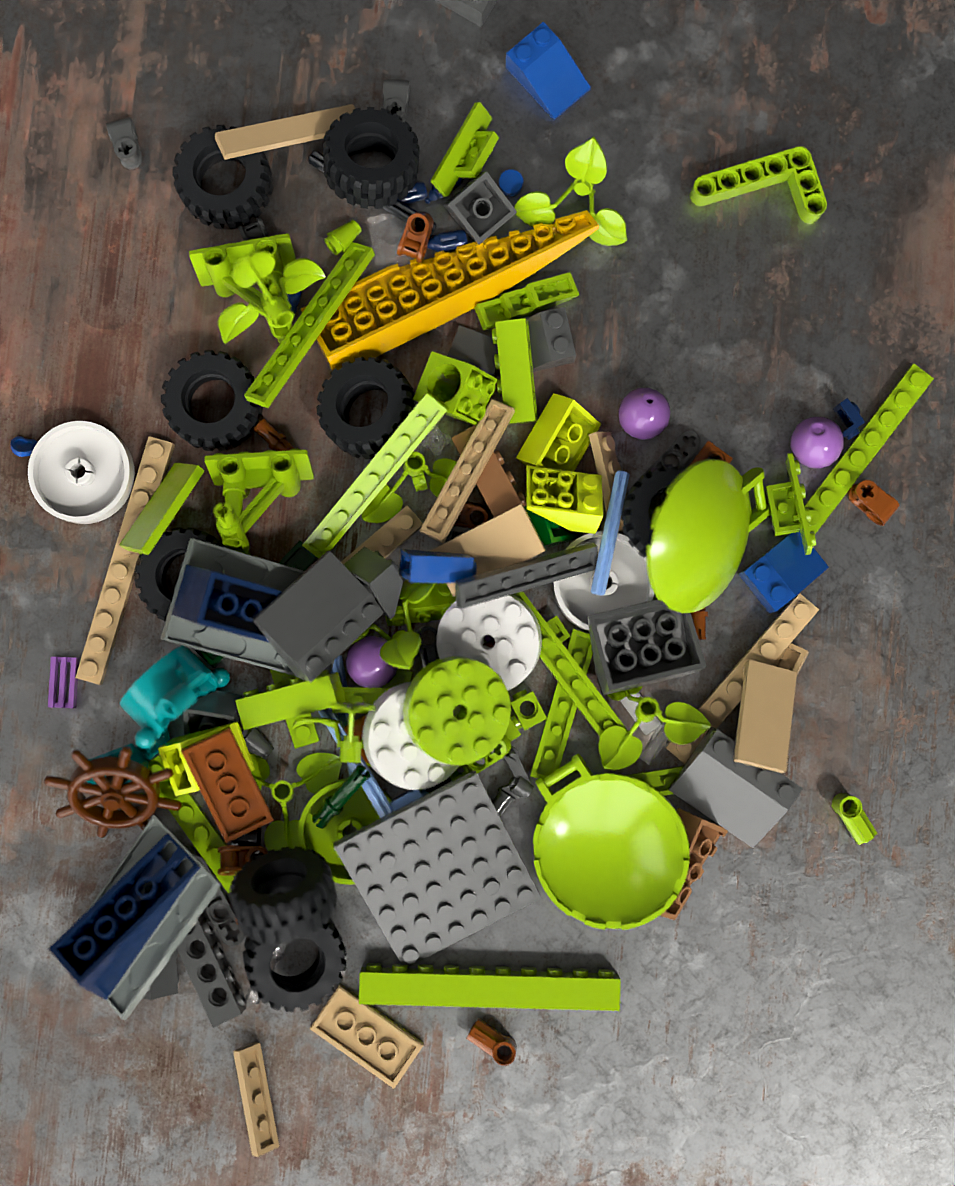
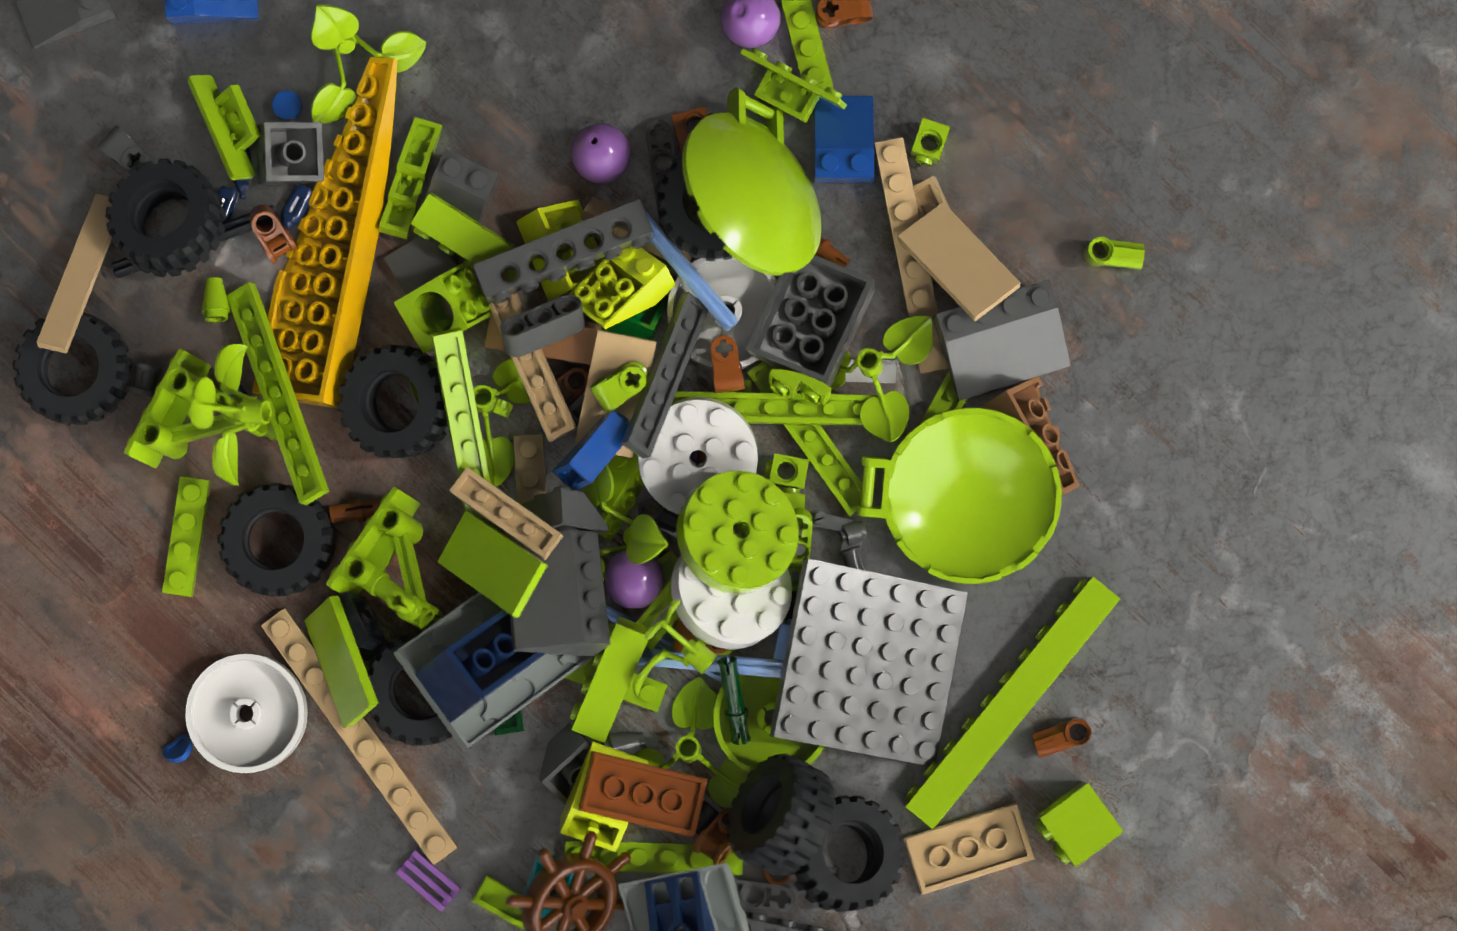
camera: 50 degrees left, 0 degrees up
teal piece [119,645,230,759] -> none
none -> lime plate [162,476,211,597]
none -> black bracket [339,592,388,661]
none -> lime tile [437,510,548,618]
none -> tan plate [449,467,563,560]
none -> lime tile [472,875,525,930]
none -> dark grey brick [473,199,654,304]
none -> dark grey beam [501,295,585,357]
none -> lime piece [589,361,647,413]
none -> dark orange piece [711,335,745,394]
none -> lime slope [768,369,832,406]
none -> lime brick [910,118,950,166]
none -> lime brick [1034,781,1124,867]

